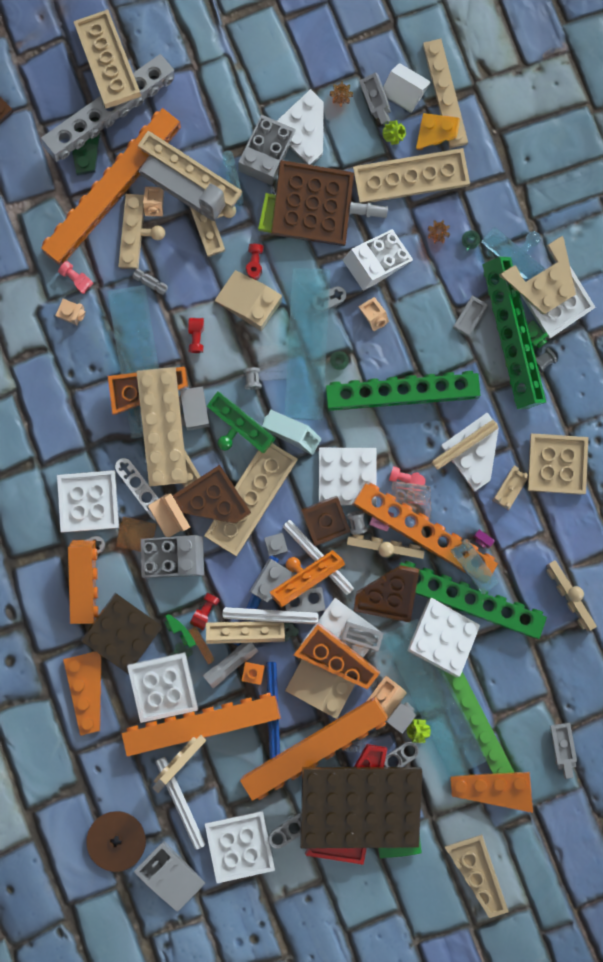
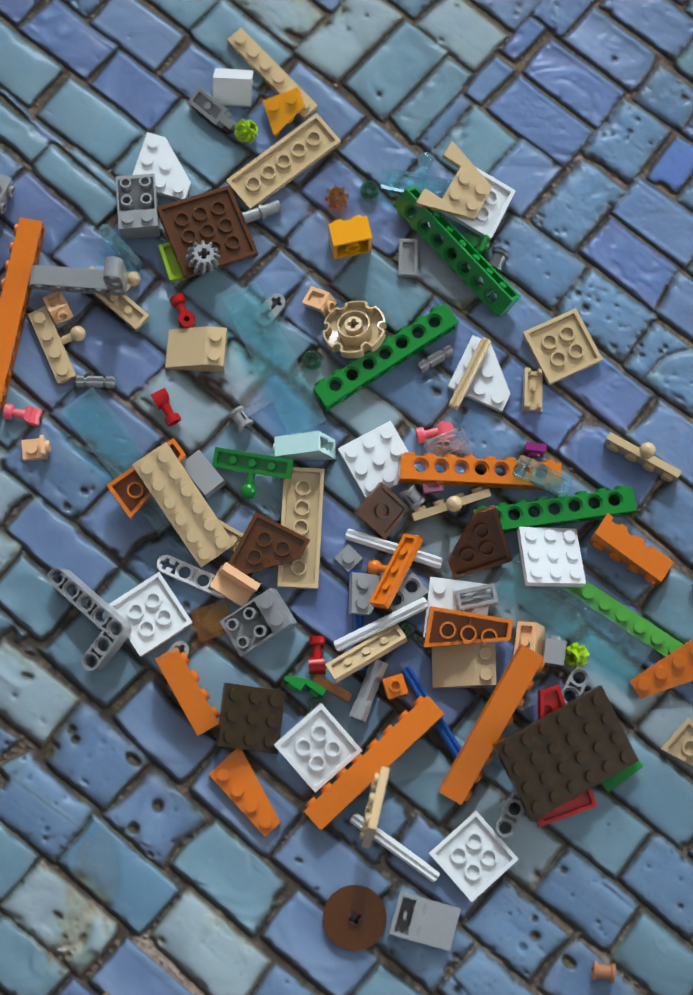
camera: 30 degrees left, 5 degrees down
tan plate [138,131,242,208] -> none
clear orange gear [330,81,353,107] -> none
white slope [343,229,413,290] -> none
none -> light grey beam [48,568,132,671]
none -> light grey gear [186,240,220,275]
none -> tan piece [323,301,387,359]
none -> light orange brick [328,215,372,260]
none -> light grey axle [418,345,454,372]
none -> orange wedge [589,513,674,585]

